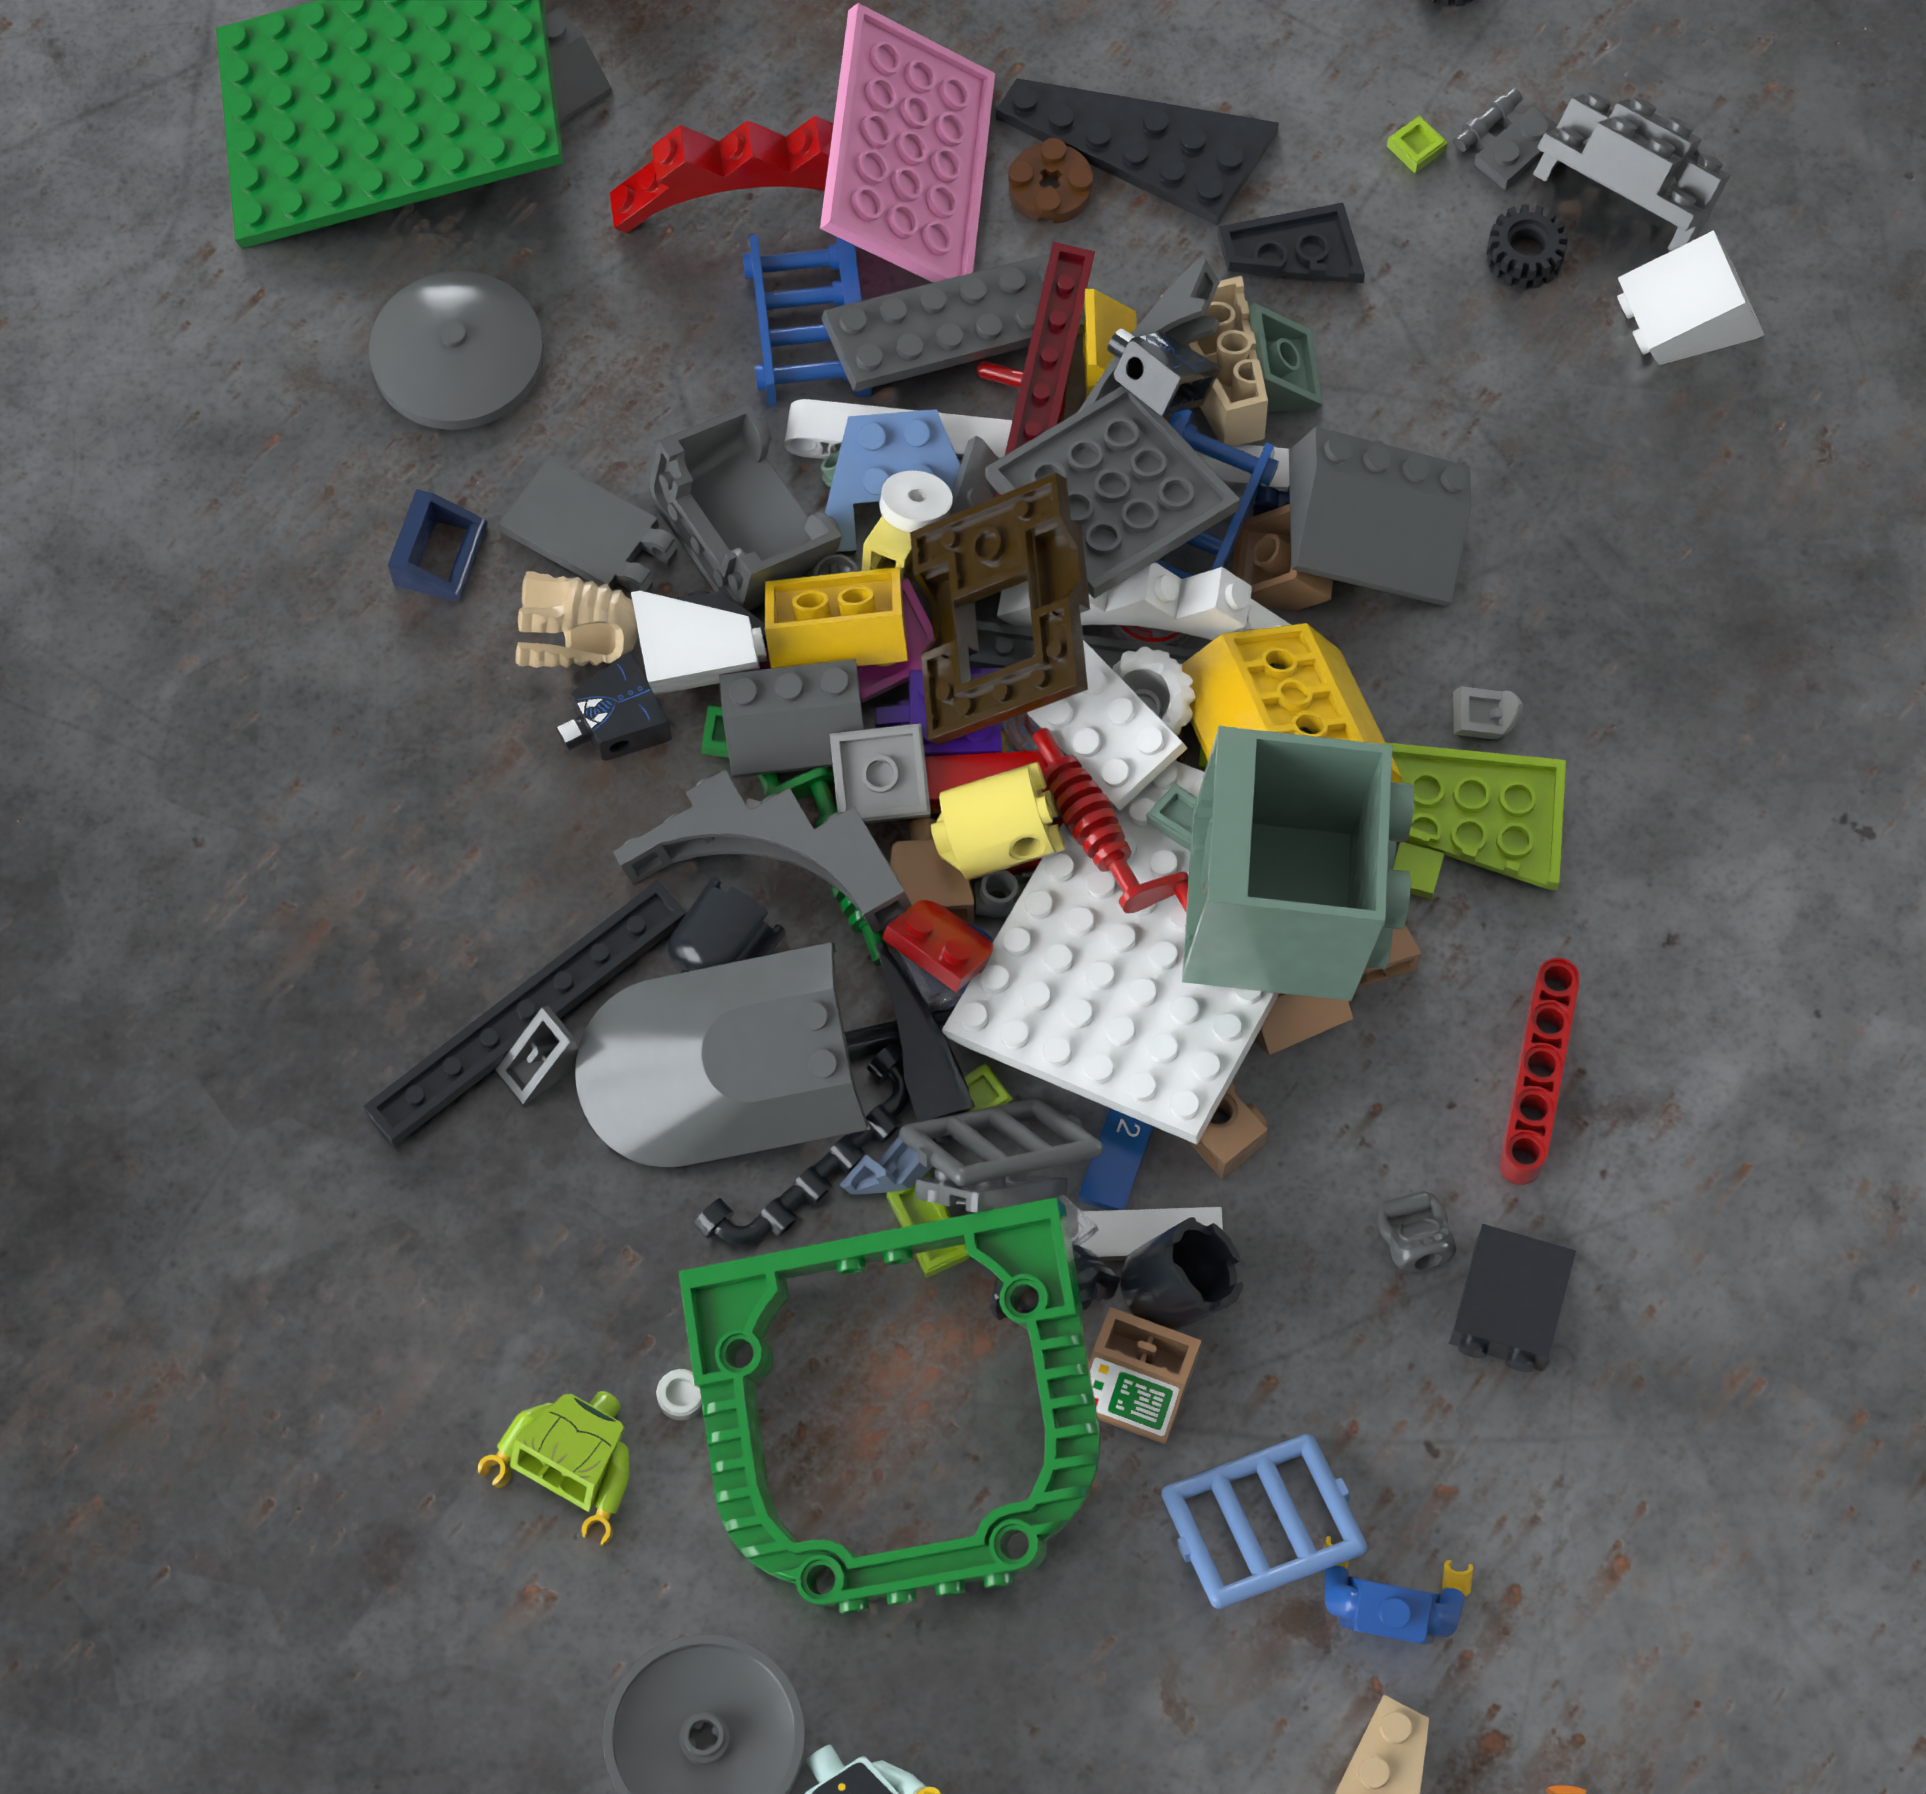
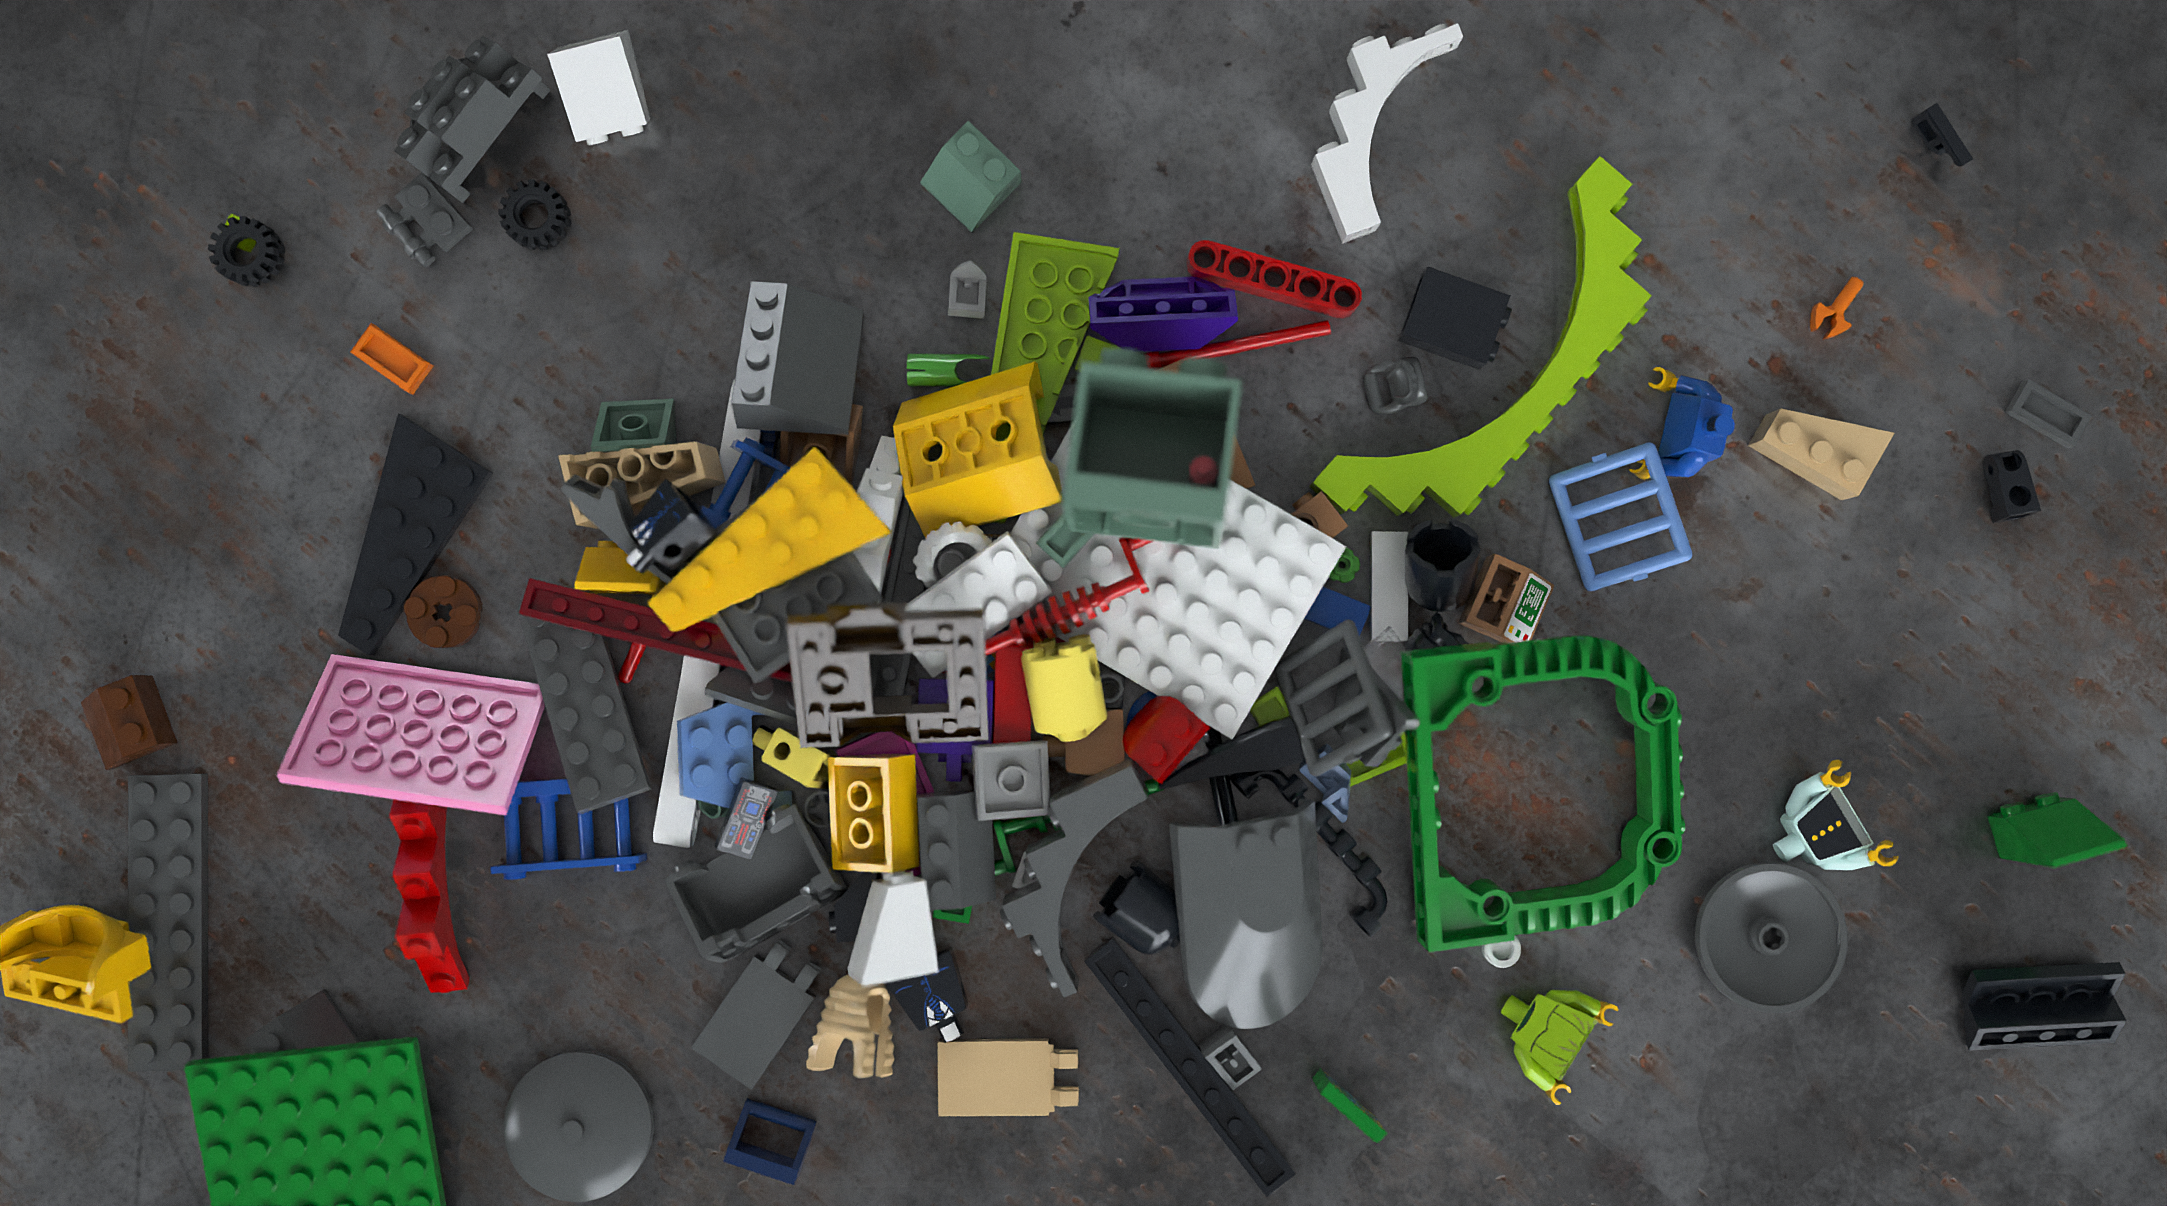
camera: 90 degrees left, 20 degrees up
white piece [879,470,953,532] -> none
black wing [1218,202,1365,283] -> none
lime tile [1387,115,1448,174] -> none
none -> orange tile [350,323,434,395]
none -> yellow wing [648,447,893,632]
none -> tile [714,777,778,859]
none -> bright green piece [907,353,990,387]
none -> sand green slope [920,121,1022,233]
none -> tan tile [938,1038,1079,1116]
none -> dark purple wedge [1088,277,1238,352]
none -> red bar [1143,320,1331,370]
none -> lime arch [1309,156,1652,518]
none -> white arch [1311,23,1463,244]
none -> green tile [1312,1068,1387,1143]
none -> bright green plate [1328,547,1360,583]

